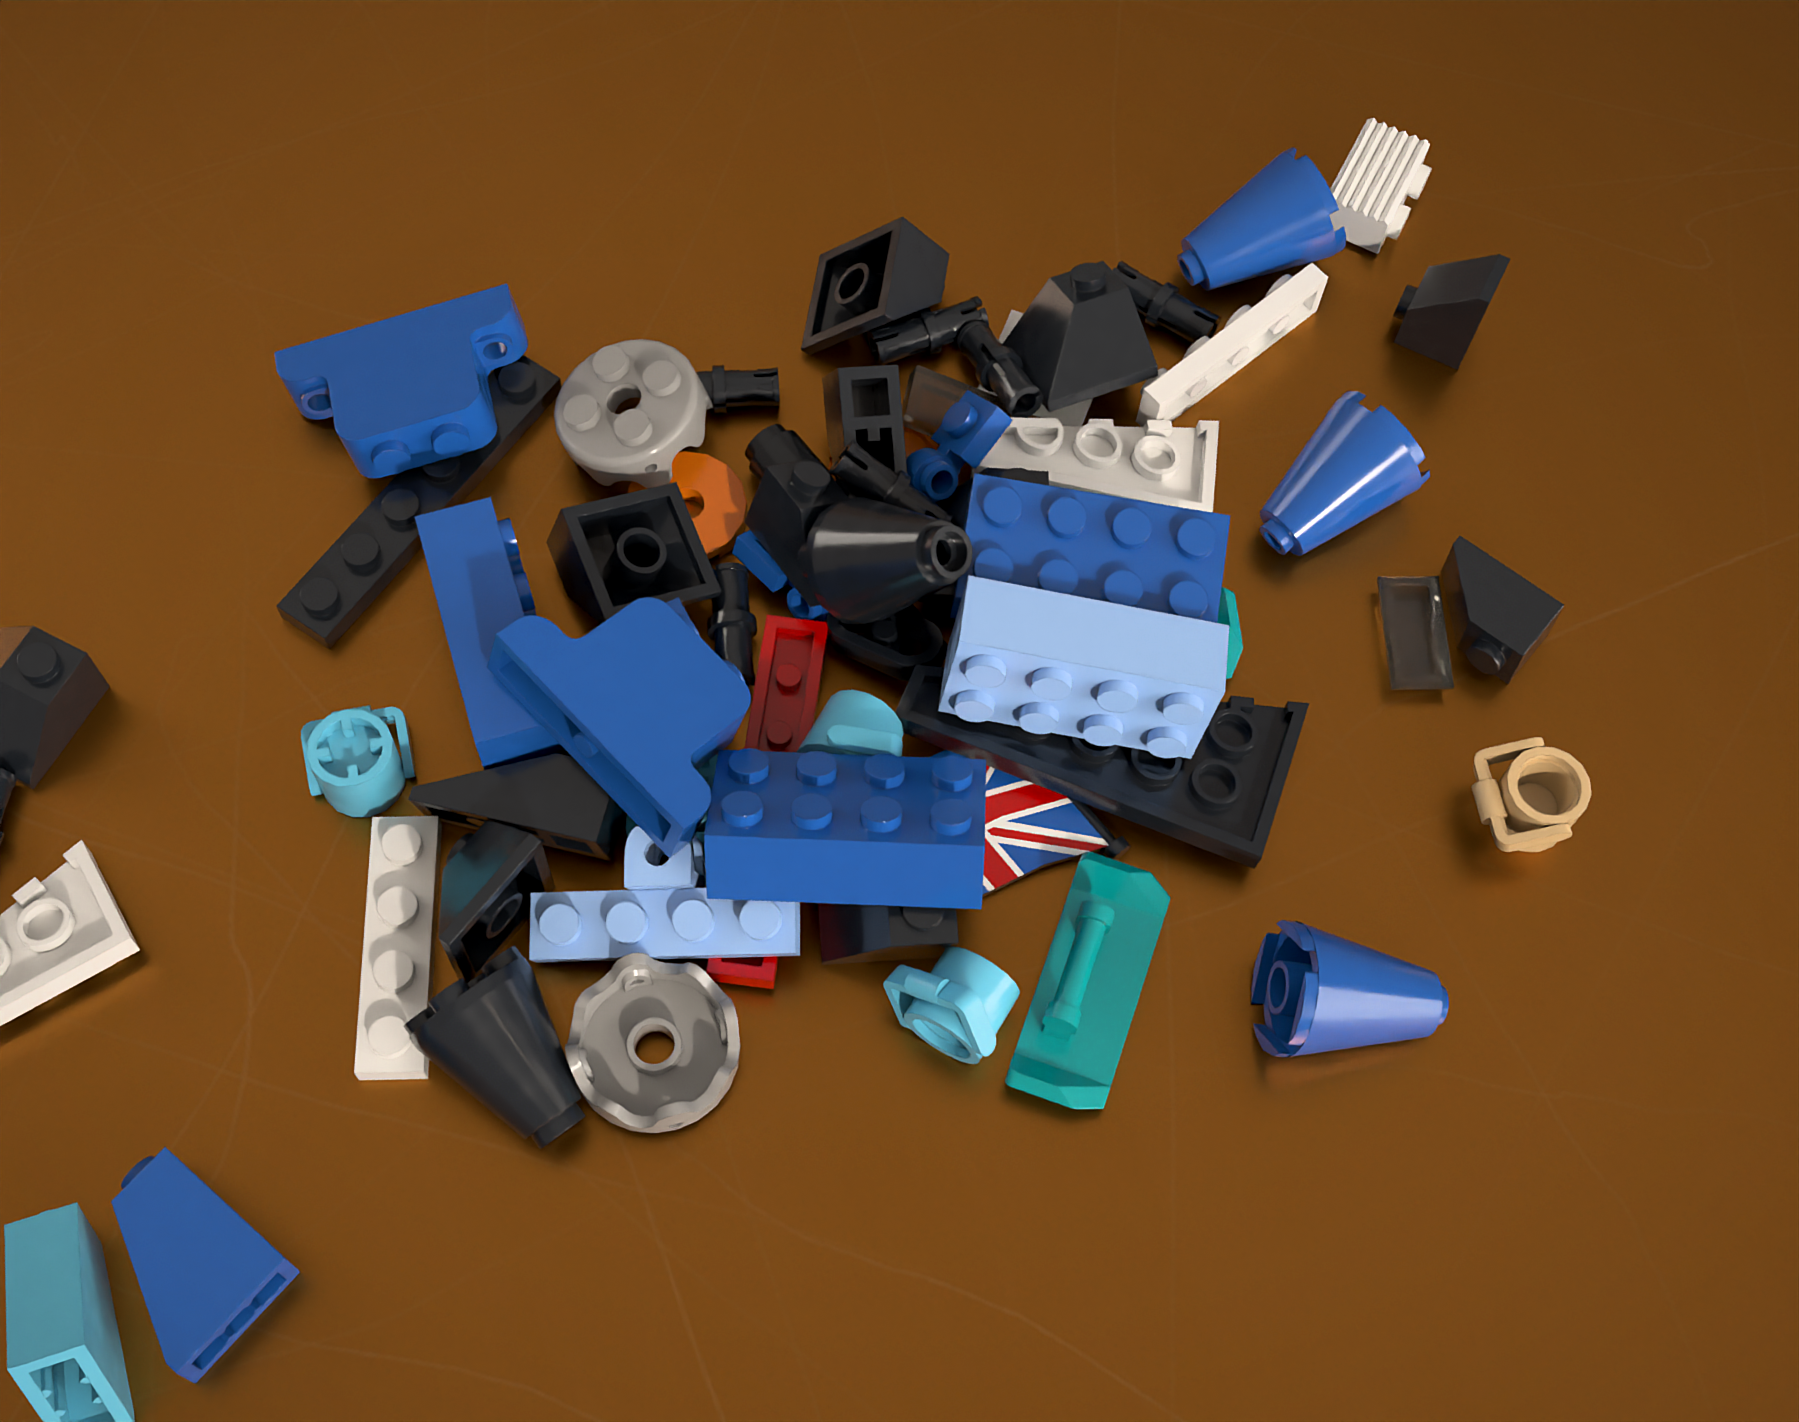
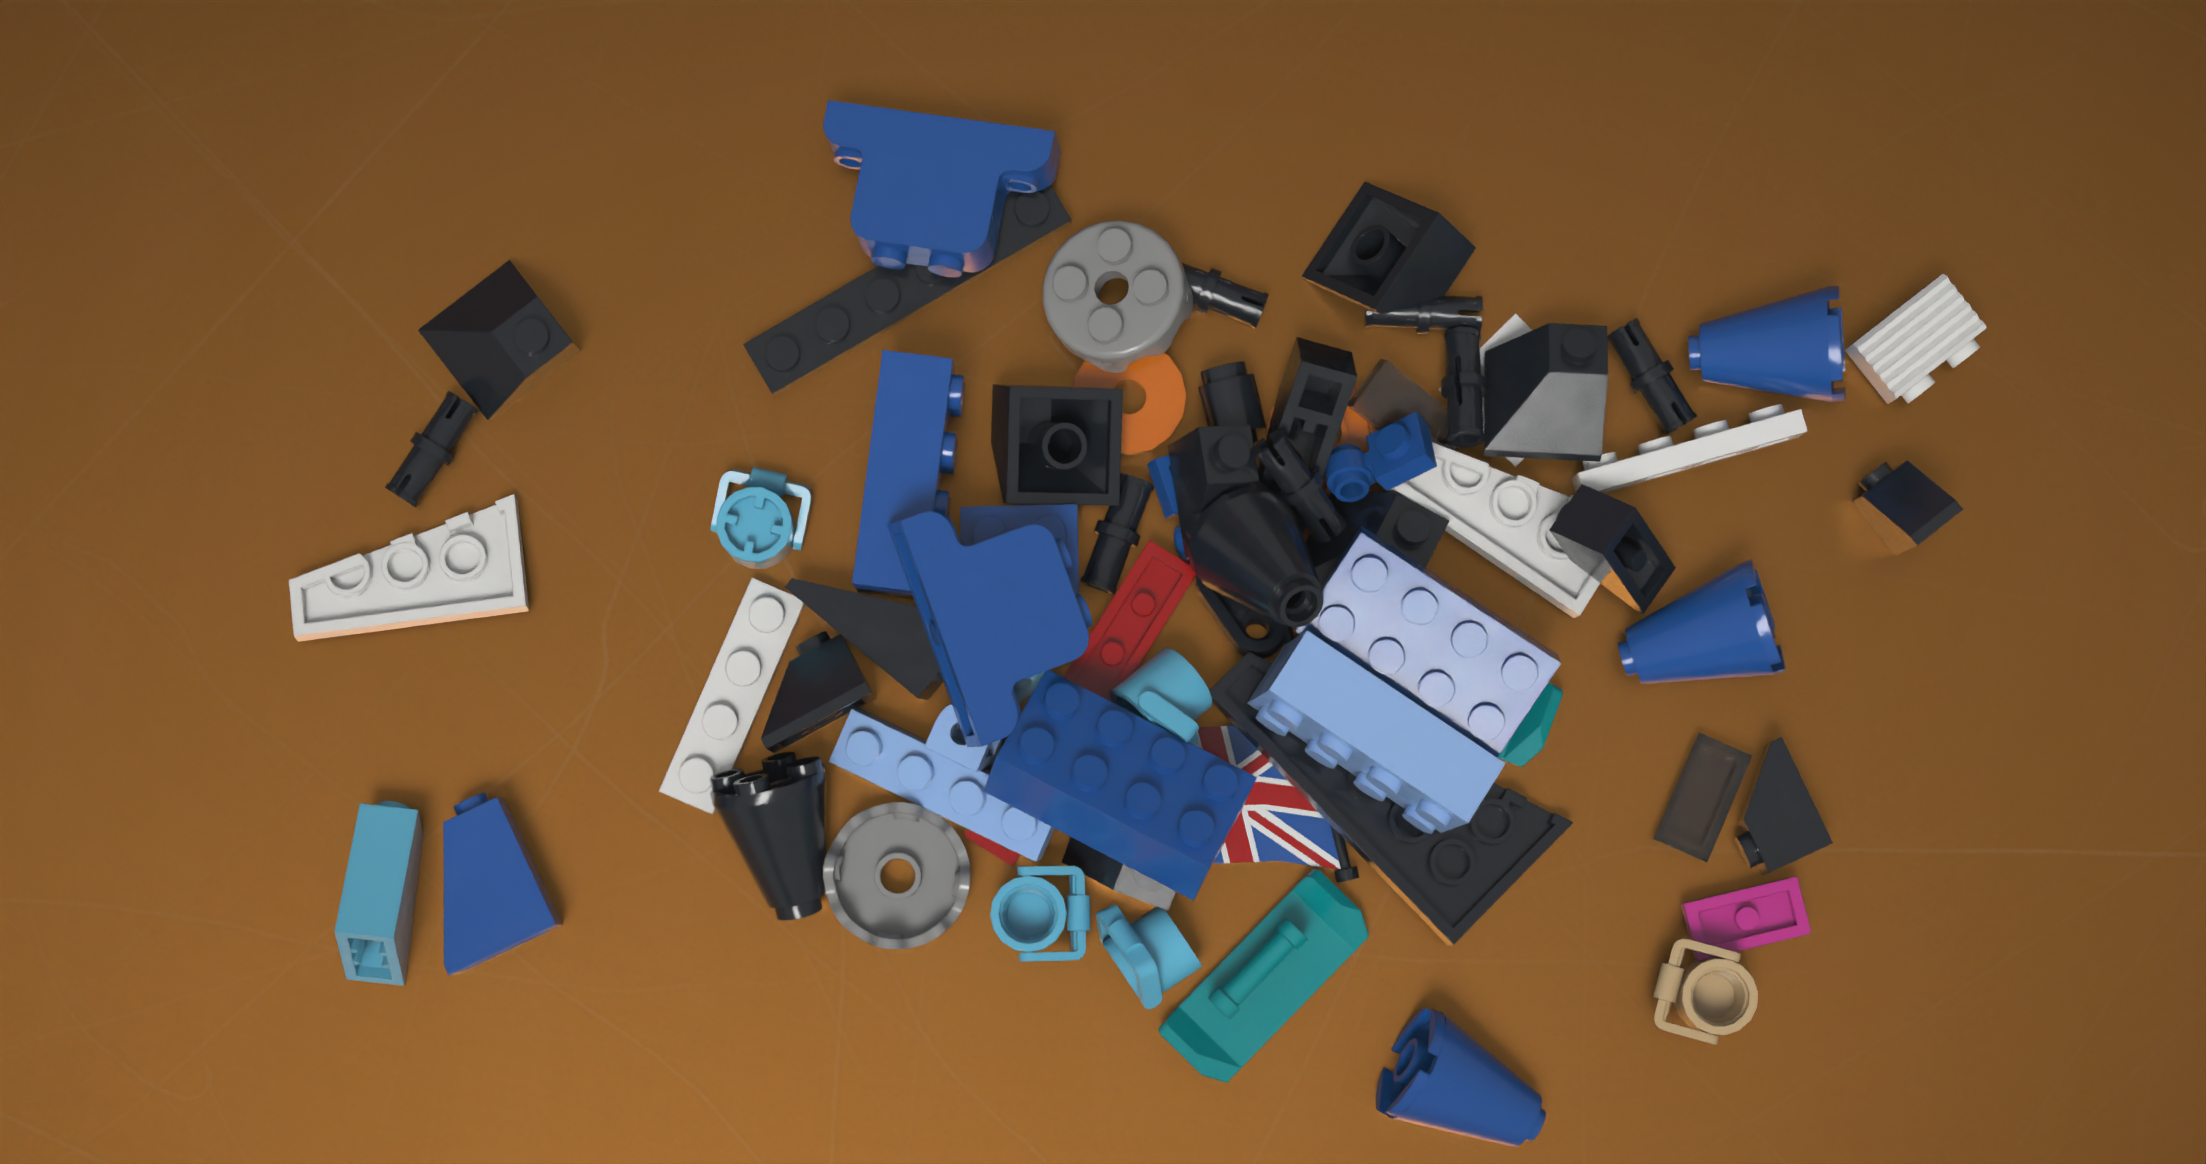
camera: 25 degrees right, 20 degrees up
none -> medium azure piece [990,866,1091,961]
none -> black slope [1549,484,1676,614]
none -> dark pink plate [1681,876,1811,961]

